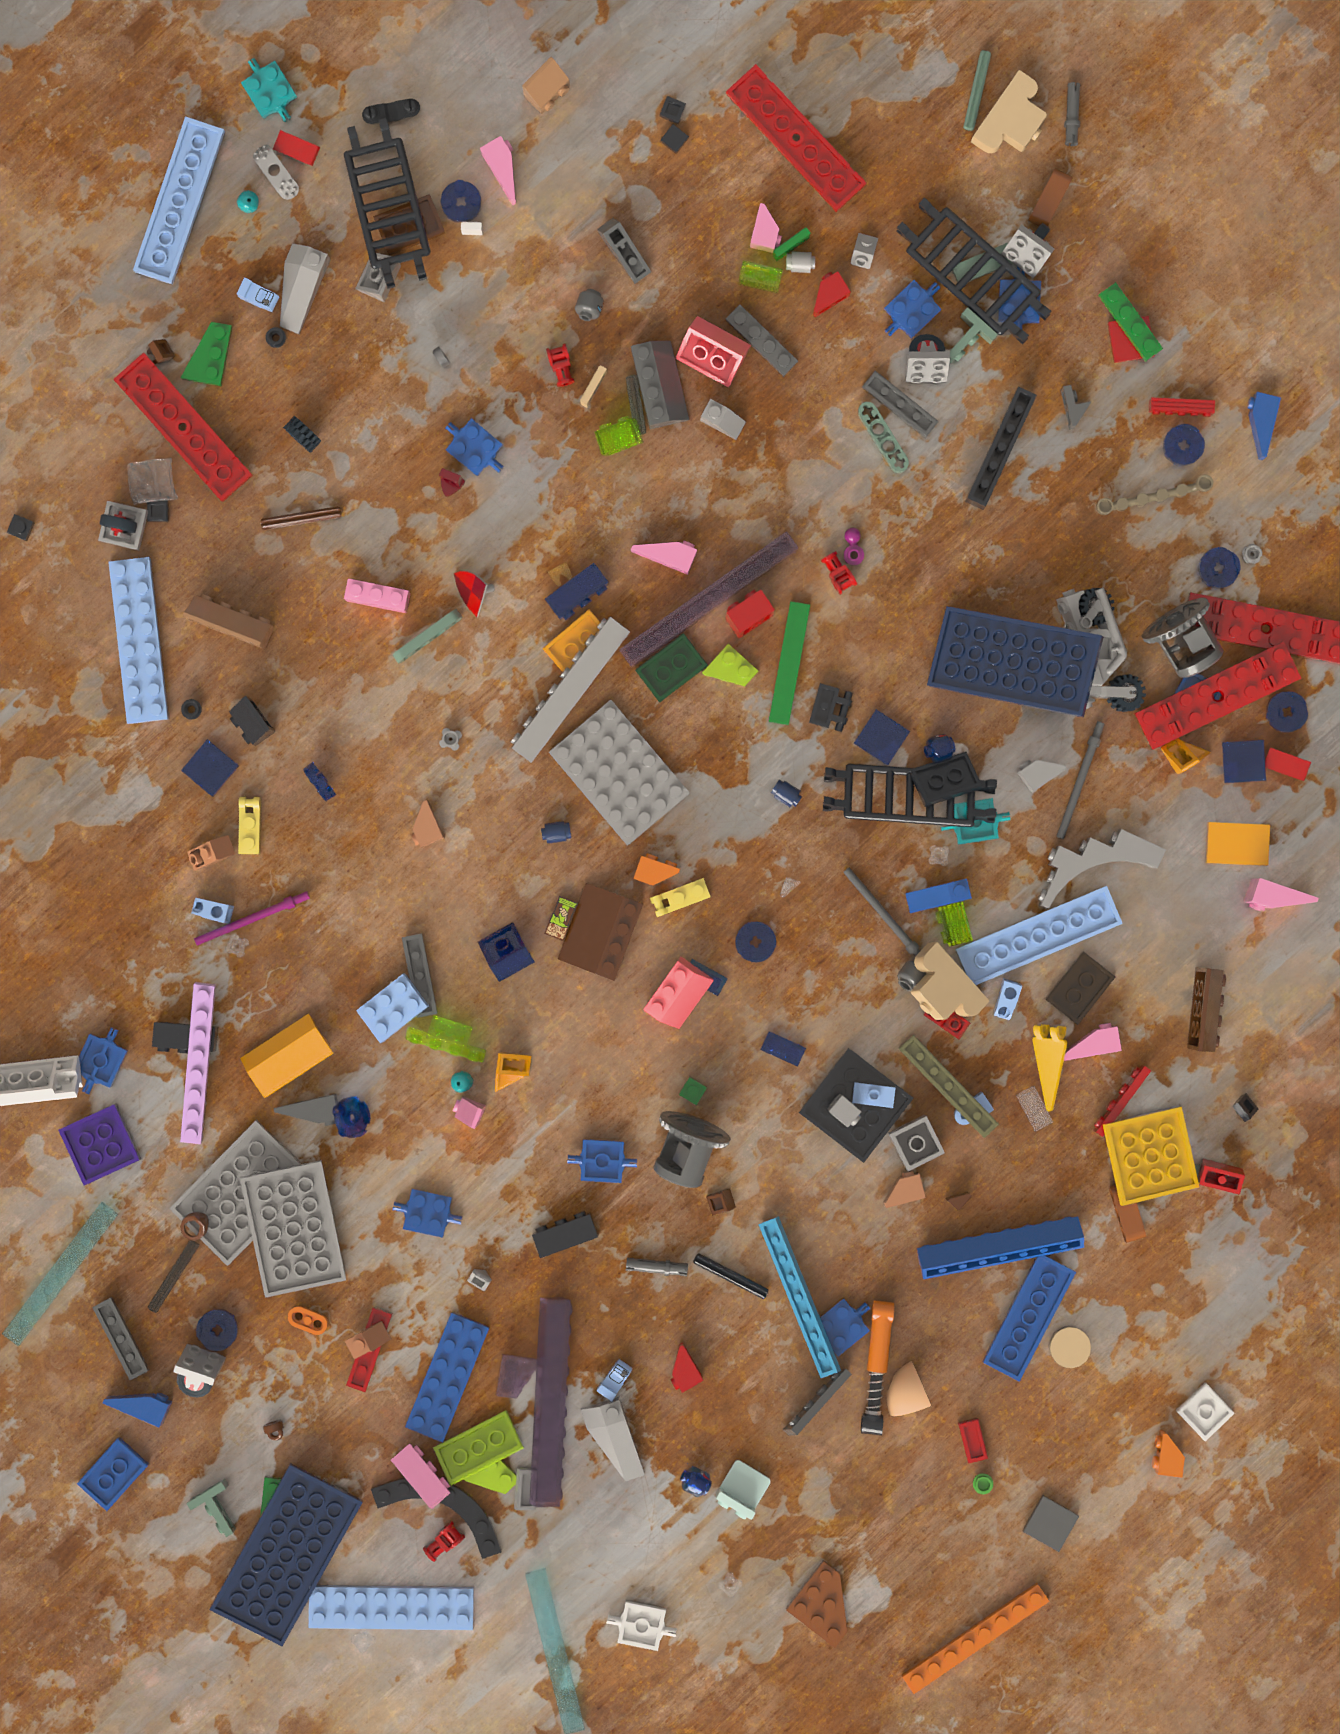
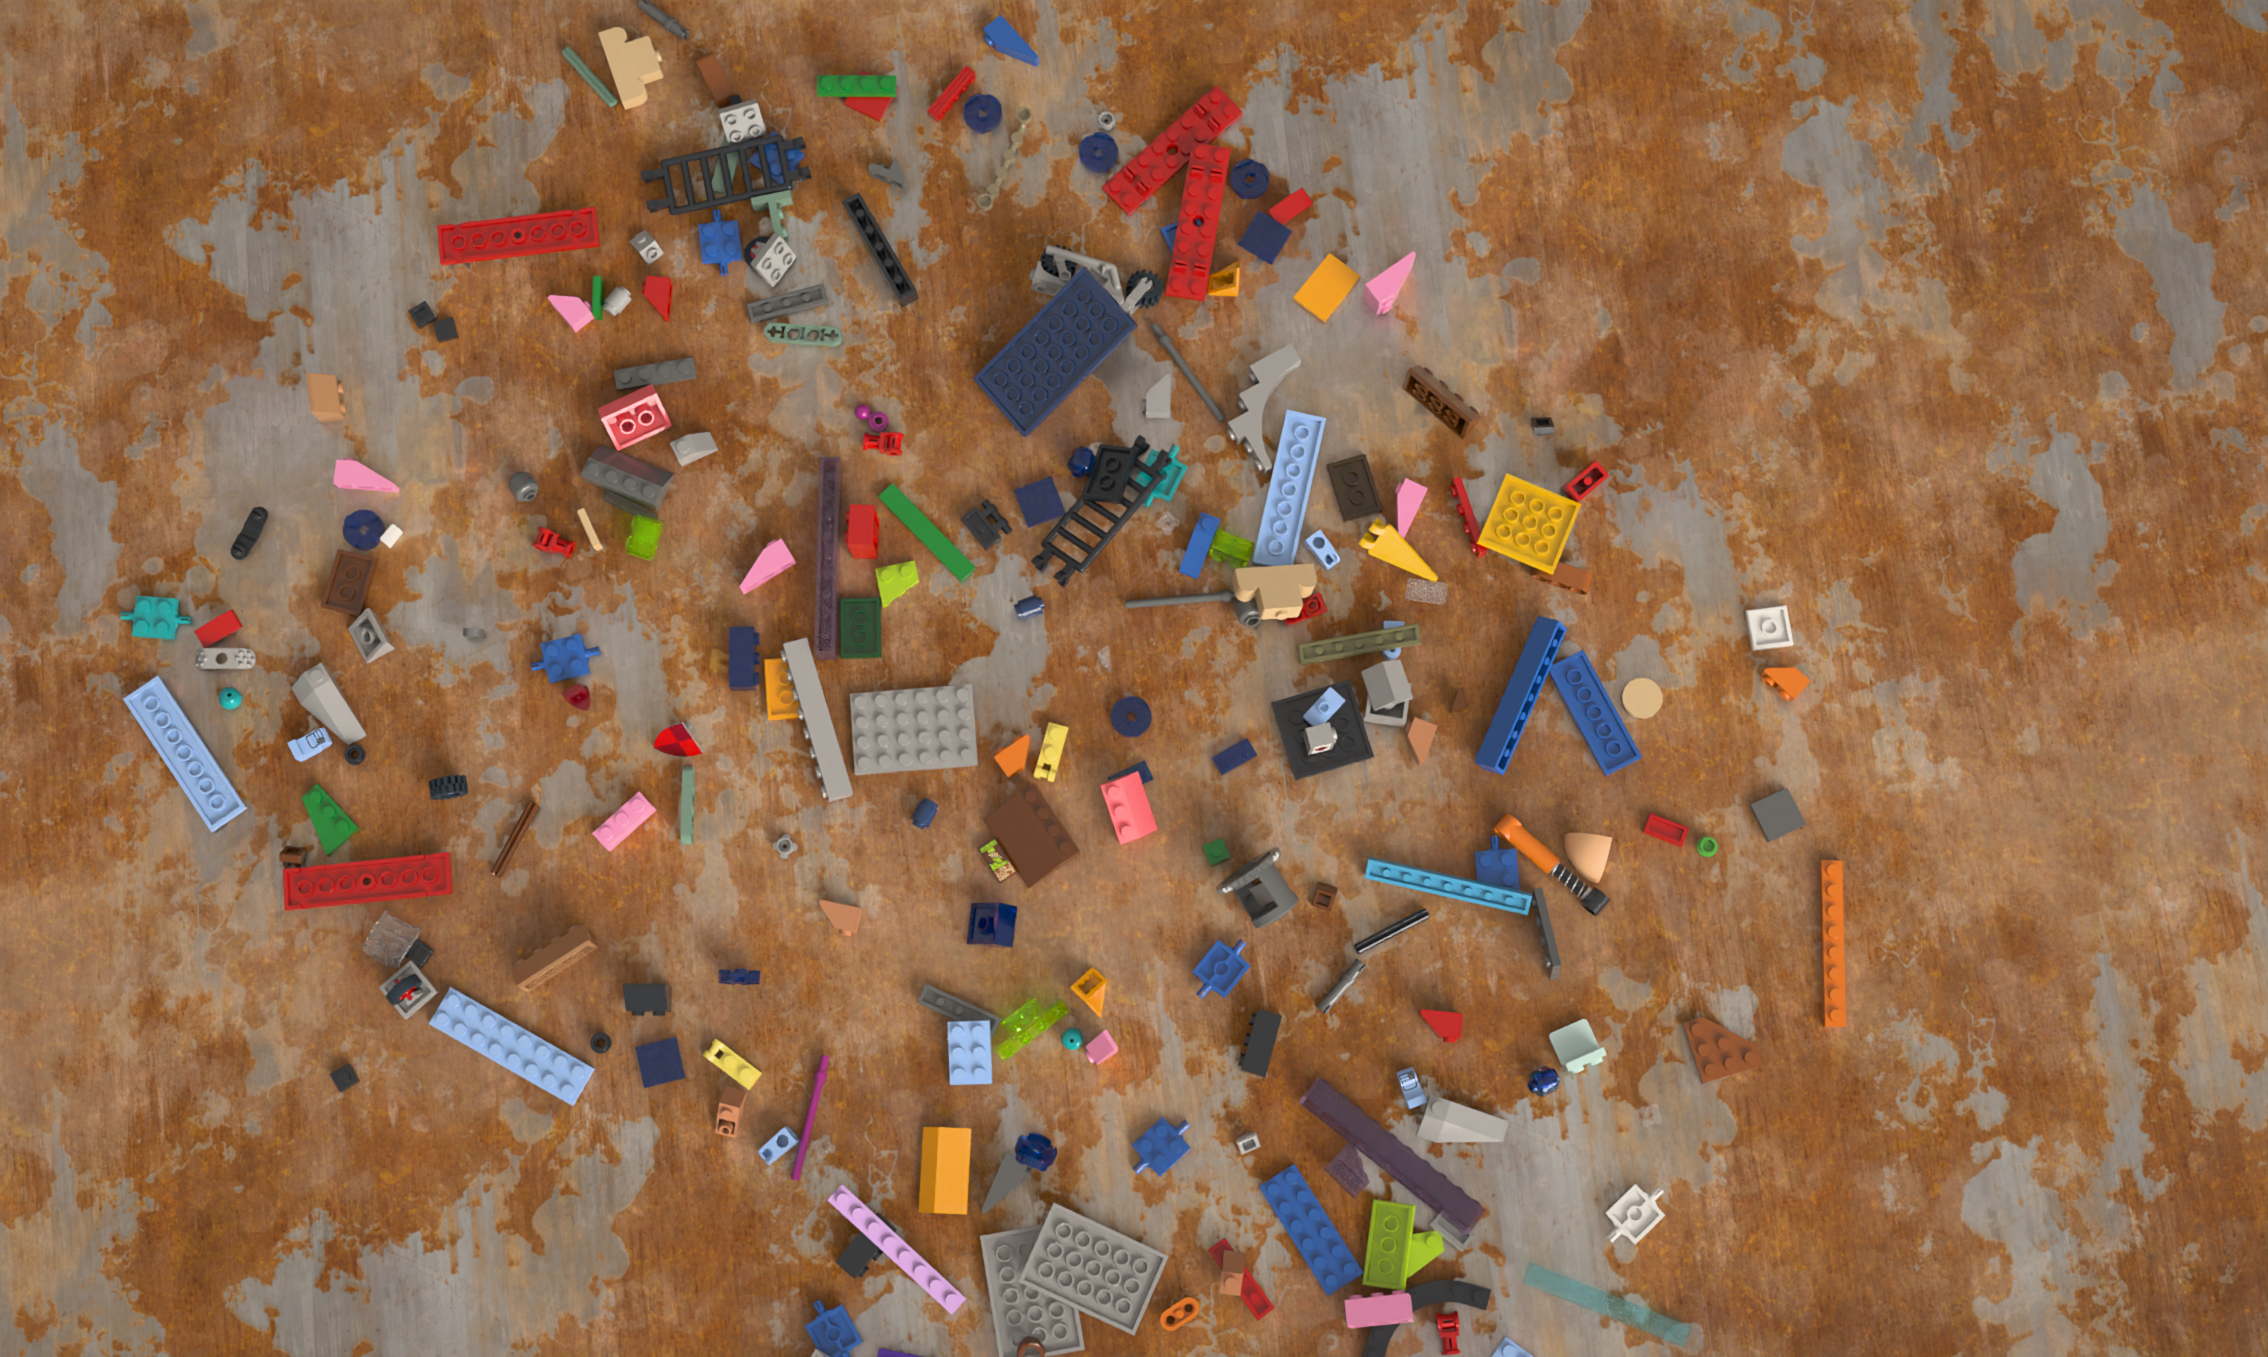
camera: 55 degrees left, 10 degrees down
black bar [344,118,431,289] -> none
dark grey slope [597,218,651,284] -> none
clear neon green brick [739,260,783,294] -> none
dark grey piece [1142,598,1224,678] -> none
none -> light grey slope [1361,660,1413,711]

